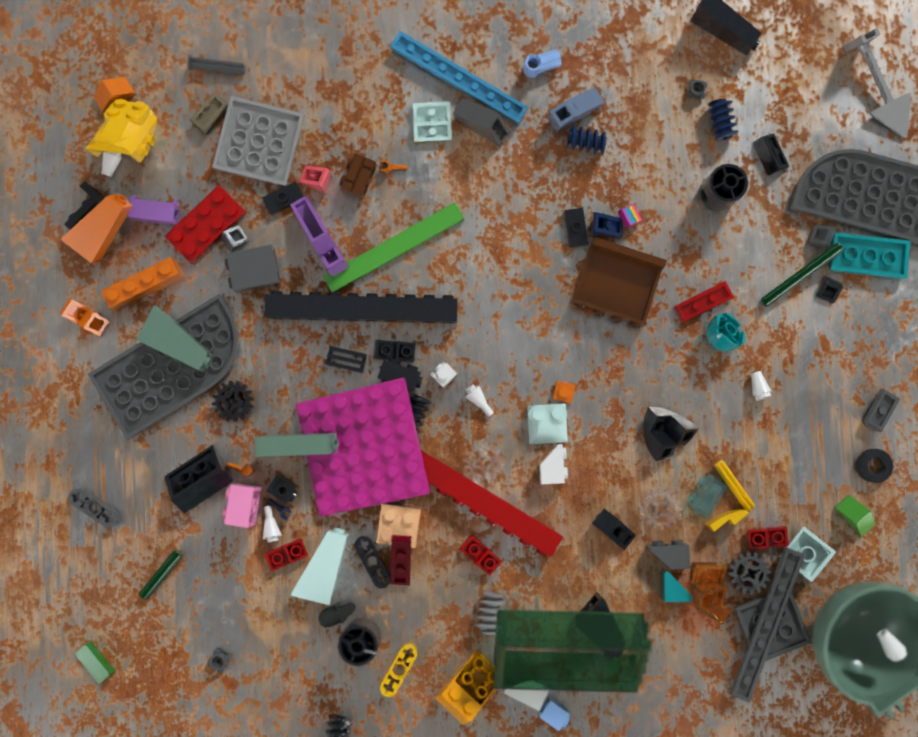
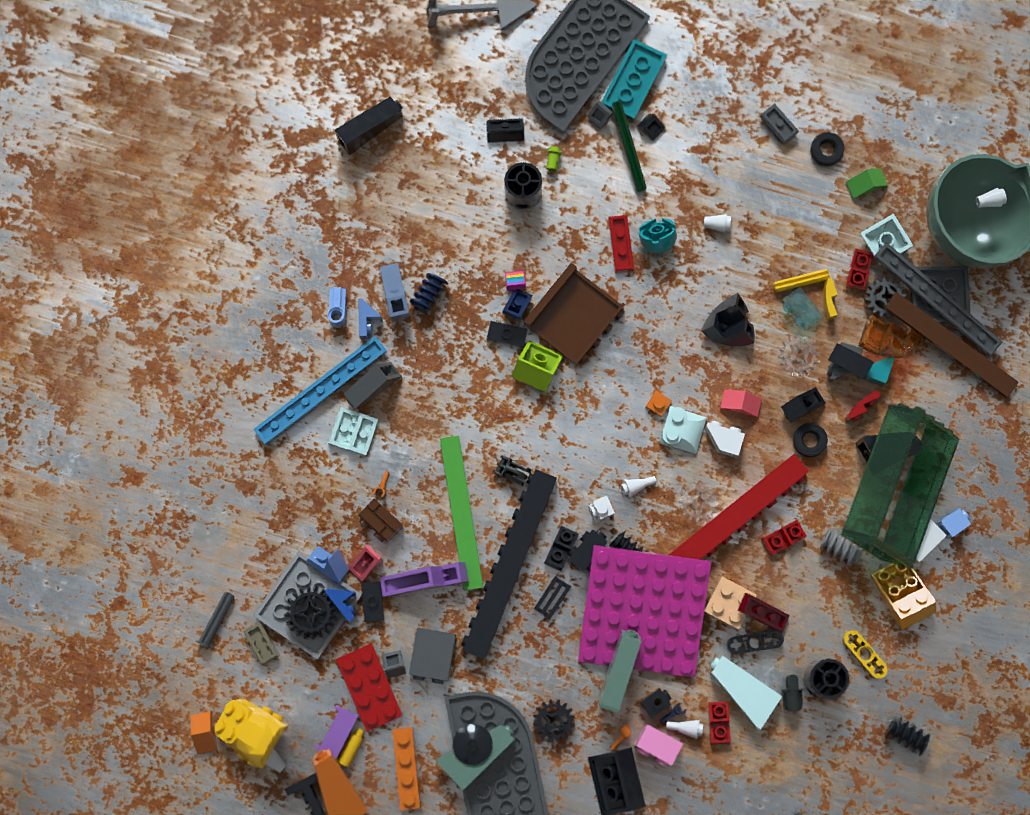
camera: 70 degrees left, 5 degrees down
dark grey plate [687,79,707,100] -> none
dark blue piece [708,99,739,142] -> none
none -> black gear [284,586,338,640]
none -> medium blue slope [306,546,349,583]
none -> blue slope [325,589,356,624]
none -> yellow cylinder [337,727,365,767]
none -> medium blue slope [358,299,383,340]
none -> black dish [453,724,493,765]
none -> pearl dark grey arm [493,455,531,486]
none -> lime slope [511,340,563,392]
none -> lime pin [546,146,562,171]
none -> coral slope [720,390,762,417]
none -> black tyre [793,423,828,457]
none -> black slope [828,343,874,379]
none -> red slope [845,390,881,423]
none -> reddish brown tile [884,292,1019,398]

